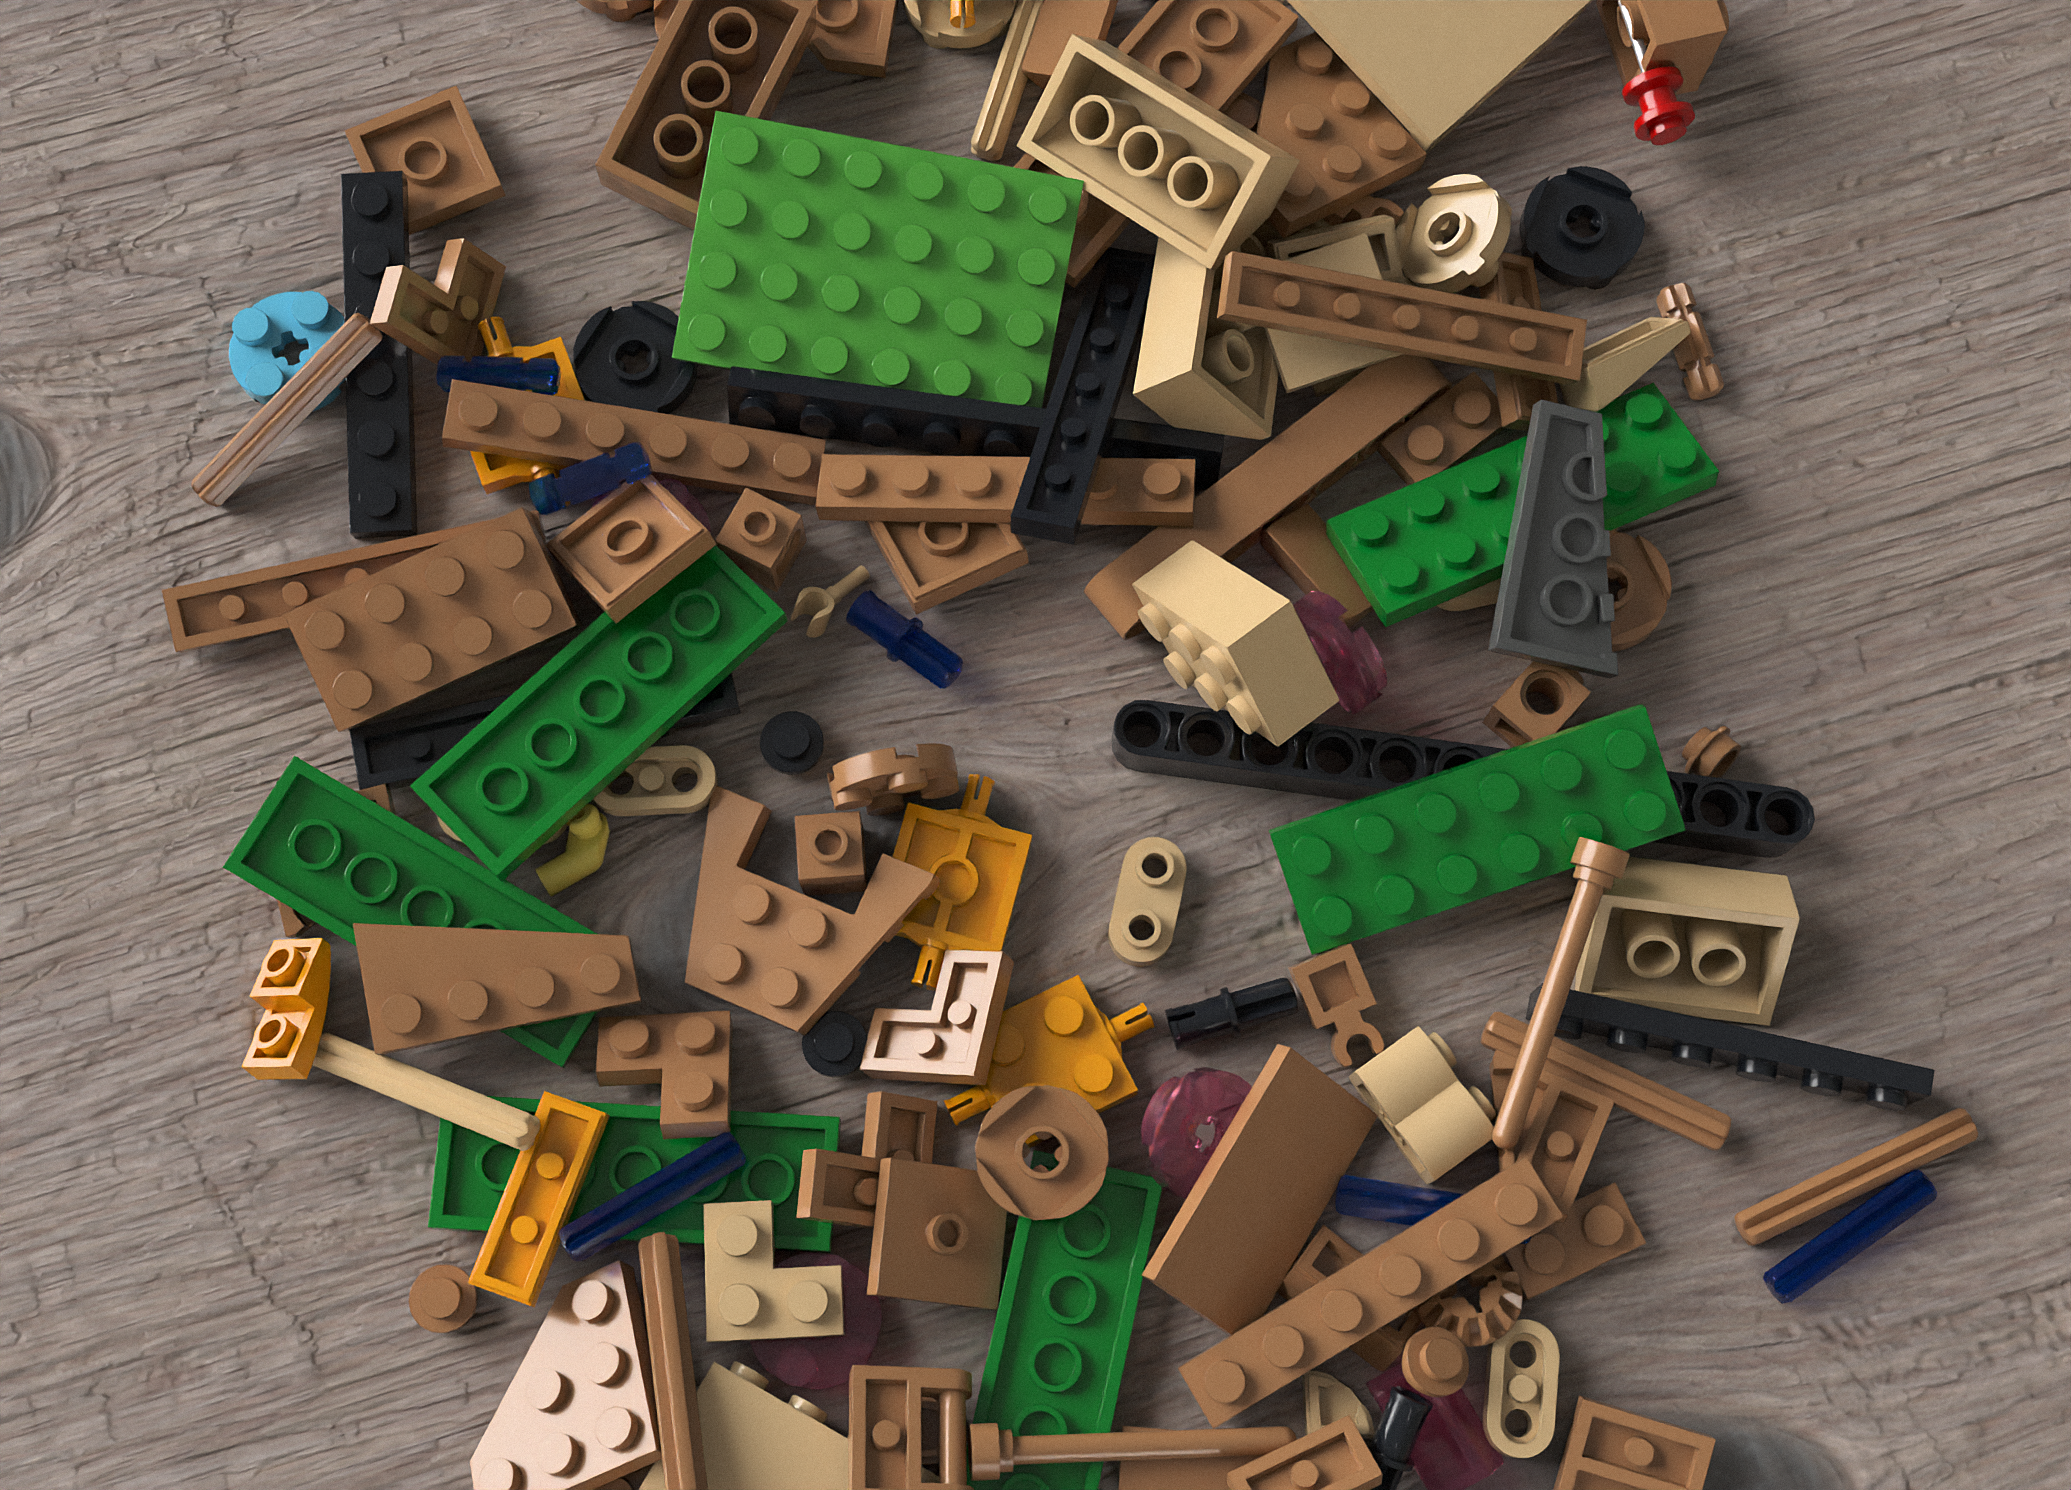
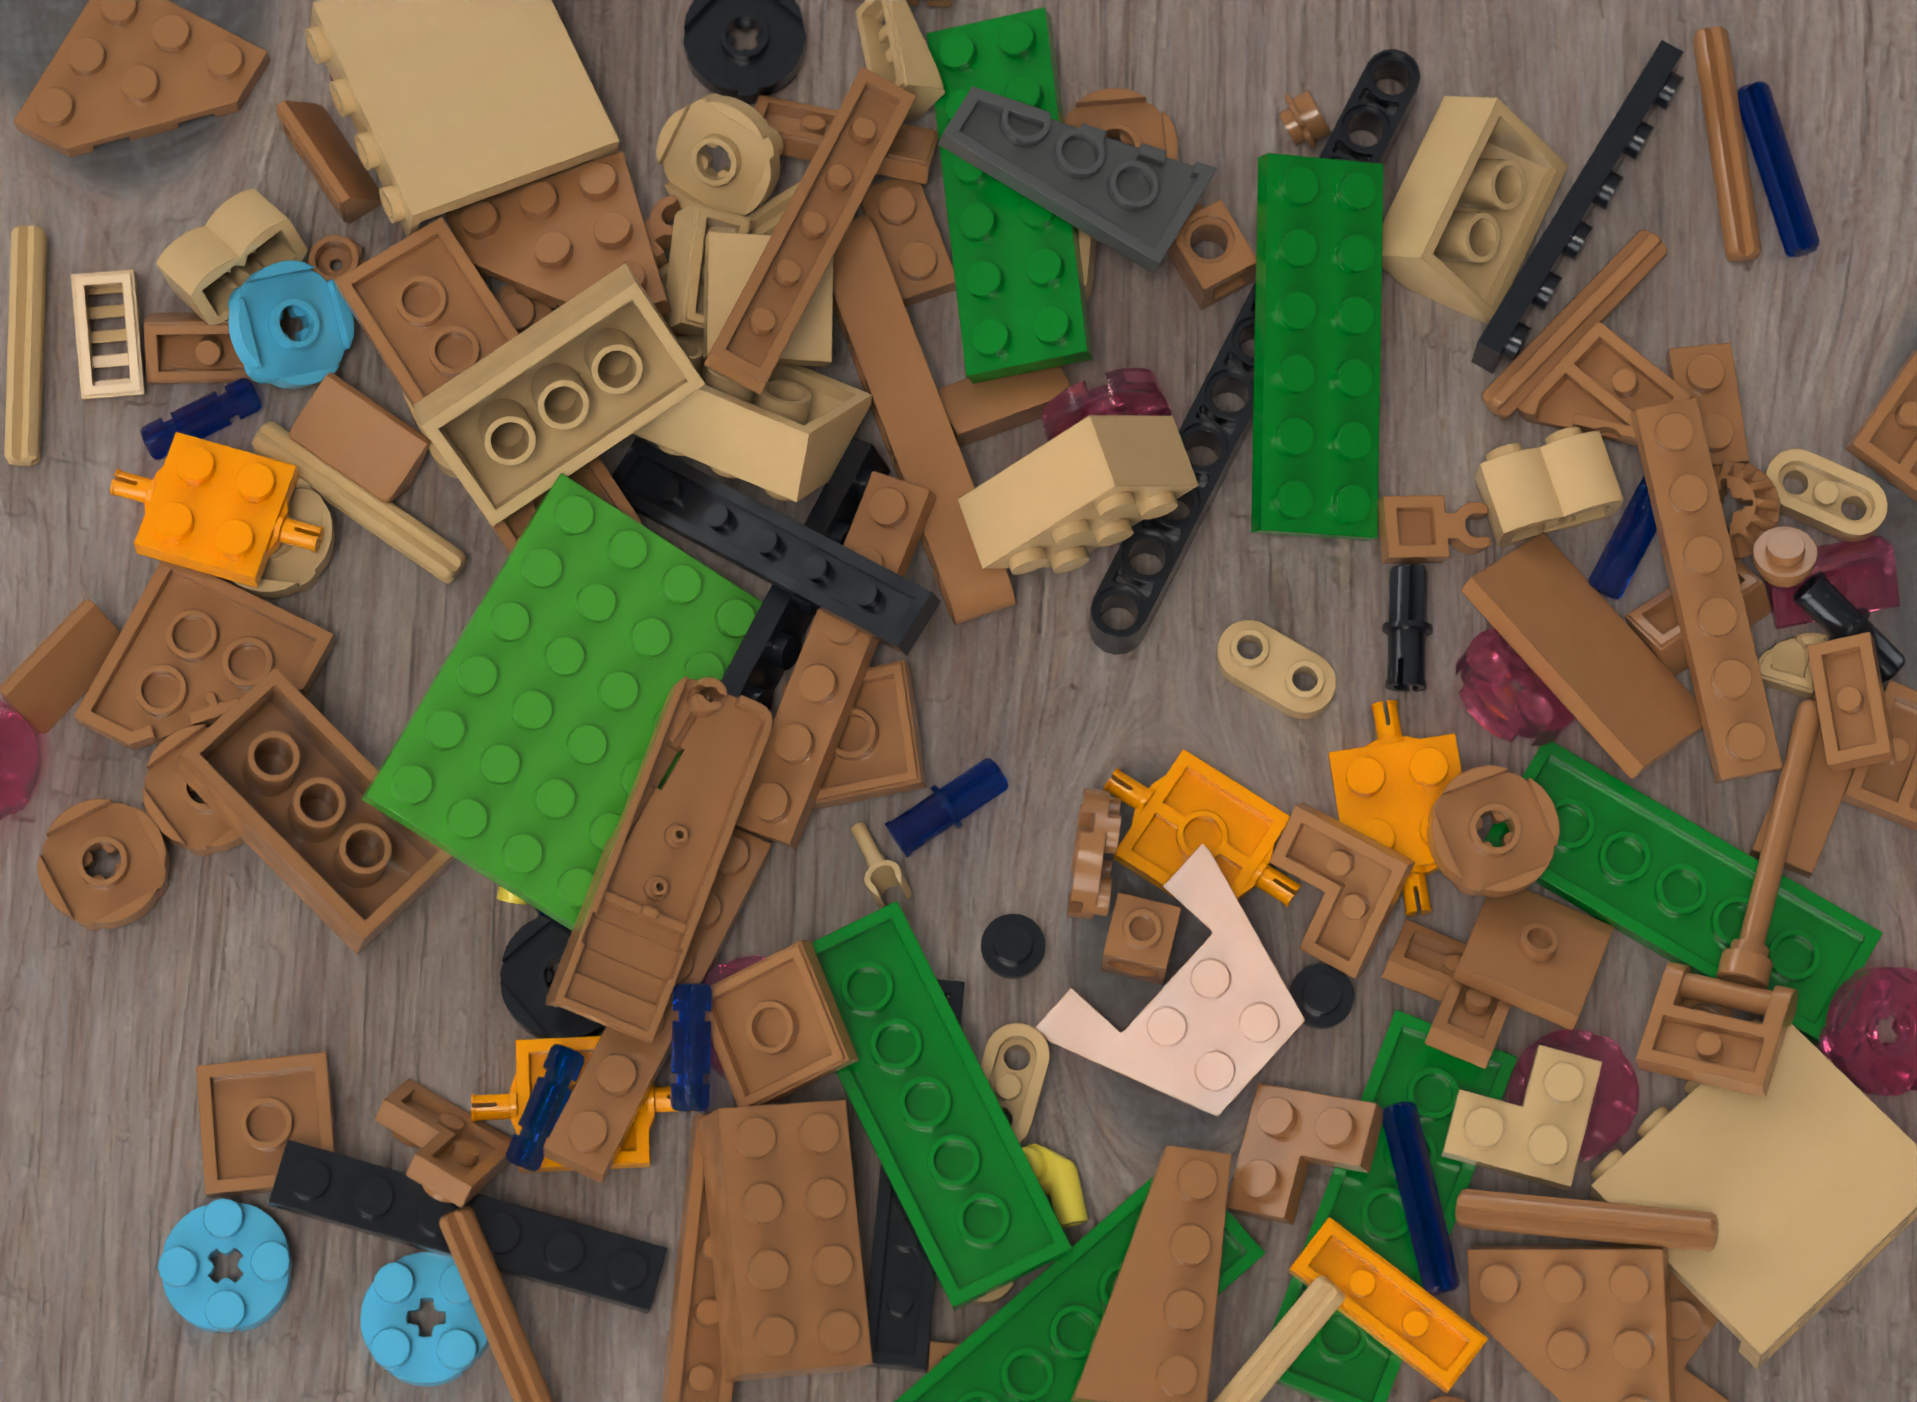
camera: 70 degrees left, 0 degrees up
medium nougat brick [715,488,807,592] -> none
medium nougat piece [1492,837,1630,1149] -> none
none -> medium azure plate [158,1198,293,1333]
none -> medium nougat piece [545,676,773,1044]

